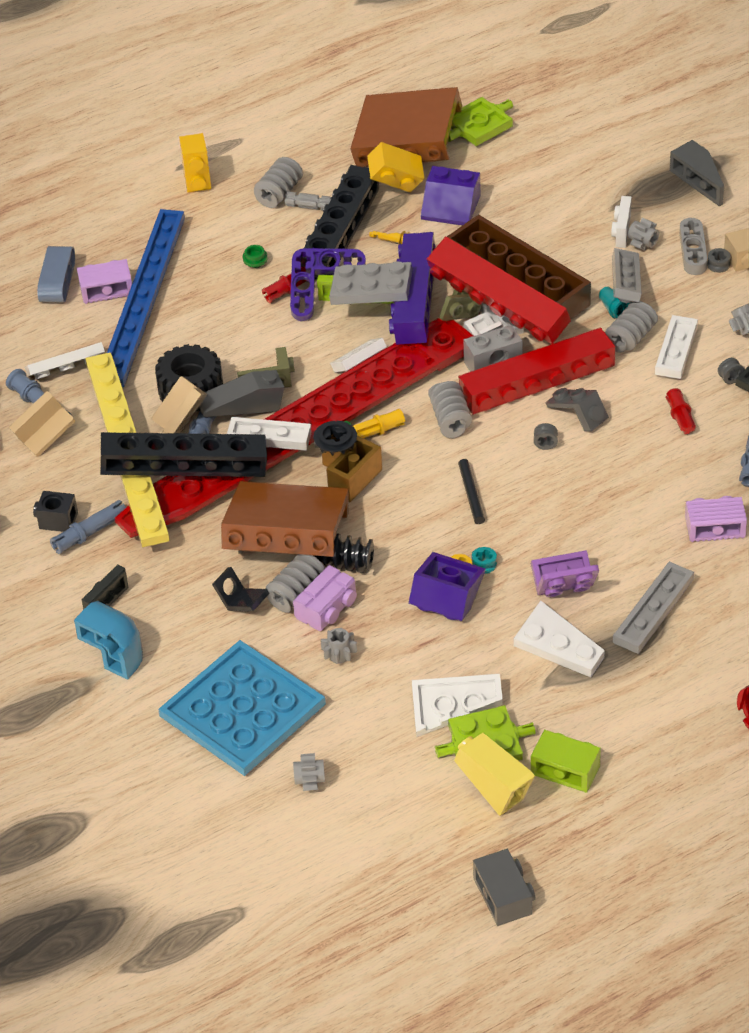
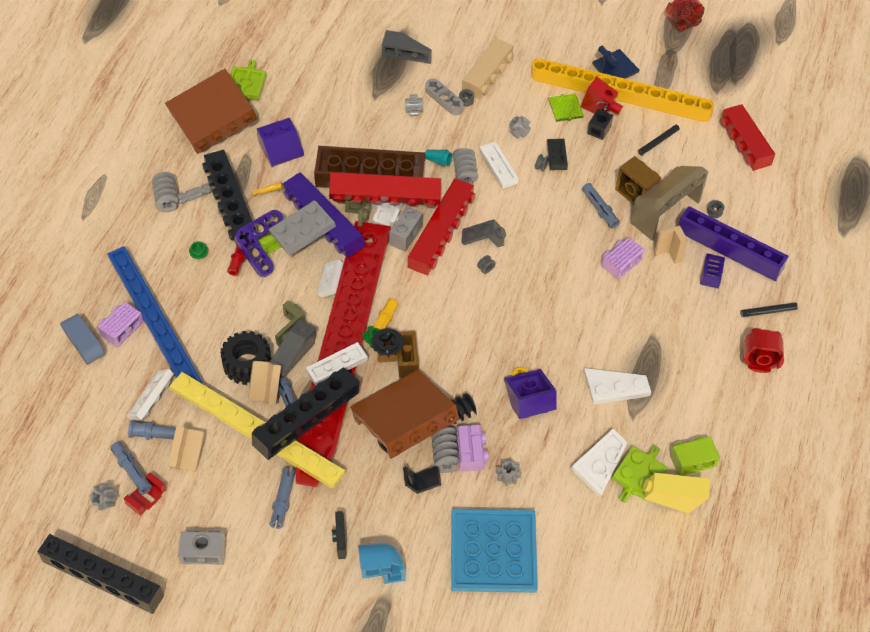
camera: 45 degrees left, 10 degrees up
black brick [33,491,78,532] -> none
yellow brick [179,133,211,193] -> none
light grey gear [293,753,325,791] -> none
yellow brick [367,142,424,193] -> none
light grey piece [428,381,472,439] -> none
black bar [458,459,485,524] -> none
teal bush [471,547,497,574] -> none
dark grey brick [473,848,536,926] -> none
medium lavender bracket [530,550,599,597] -> none
white plate [611,196,632,248] -> none
light grey plate [612,248,642,303] -> none
light grey plate [613,561,694,654] -> none
red axle [665,388,696,434] -> none

